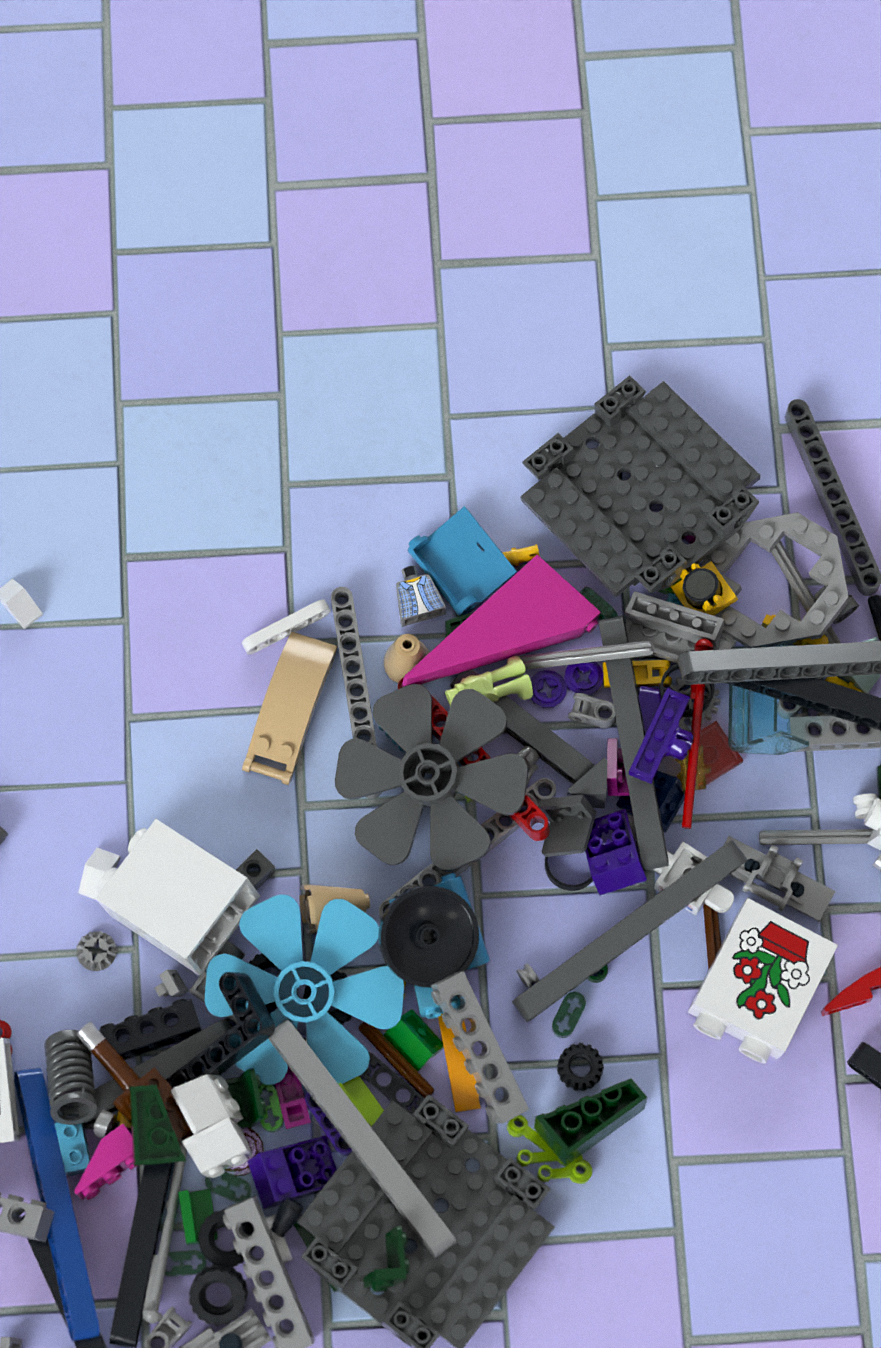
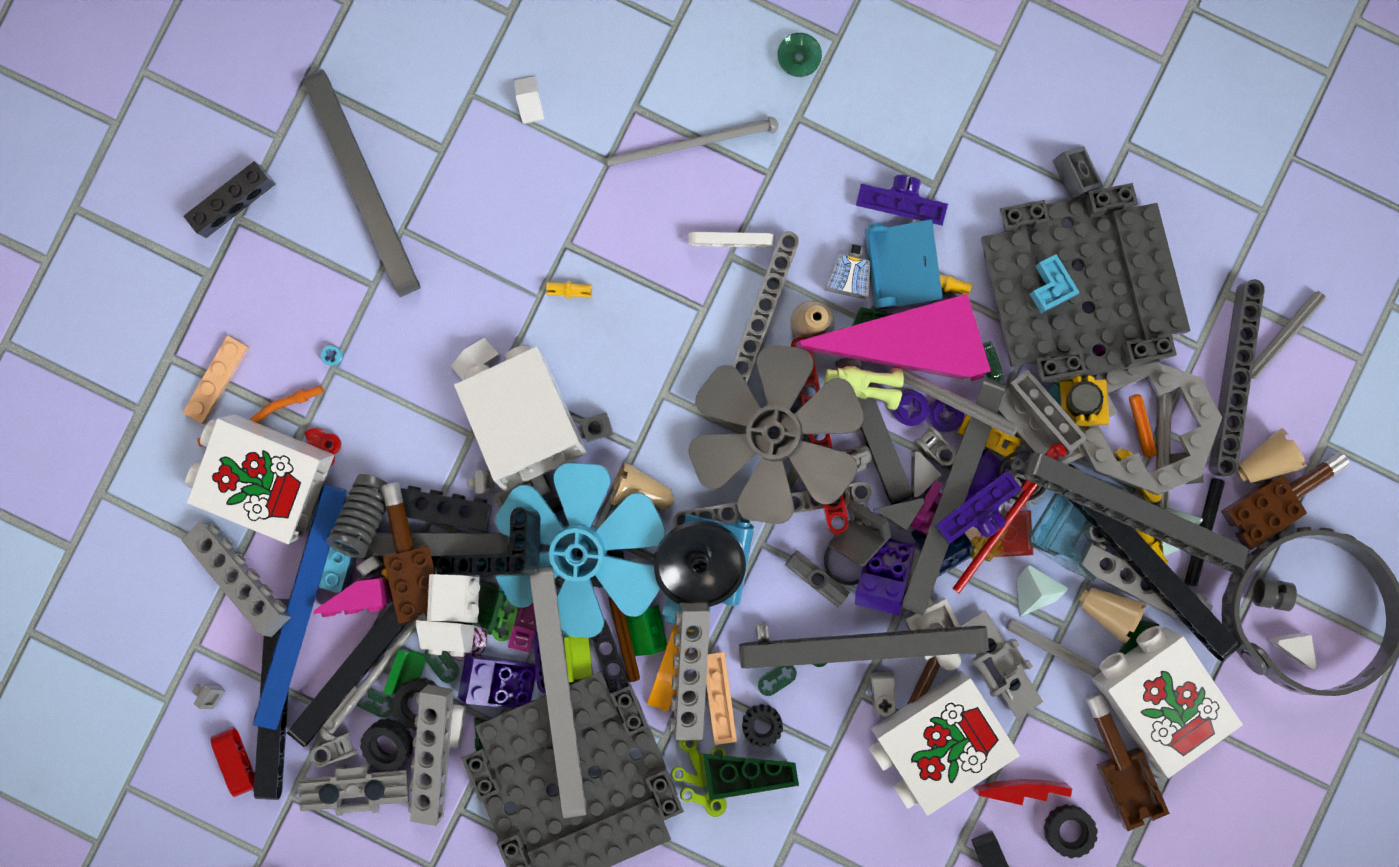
camera: 30 degrees right, 15 degrees up
light grey gear [76,931,117,971] -> none
dark green wing [129,1085,186,1166] -> none
tan windscreen [242,632,338,785] -> none
black cone [270,1197,304,1237] -> none
dark green bracket [363,1226,409,1292] -> none
white wheel [853,794,878,819] -> none
none -> yellow pin [546,281,592,299]
none -> light grey bar [606,117,779,167]
none -> light nougat plate [706,651,737,745]
none -> clear green dish [777,33,822,77]
none -> dark grey piece [785,550,850,607]
none -> dark purple plate [855,174,948,226]
none -> light grey piece [869,671,896,716]
none -> light grey slope [911,452,941,497]
none -> light aqua slope [1017,565,1068,617]
none -> medium azure plate [1030,254,1080,313]
none -> dark grey slope [1053,146,1103,200]
none -> tan cone [1078,587,1147,643]
none -> orange axle [1129,394,1157,457]
none -> light grey axle [1251,291,1326,379]

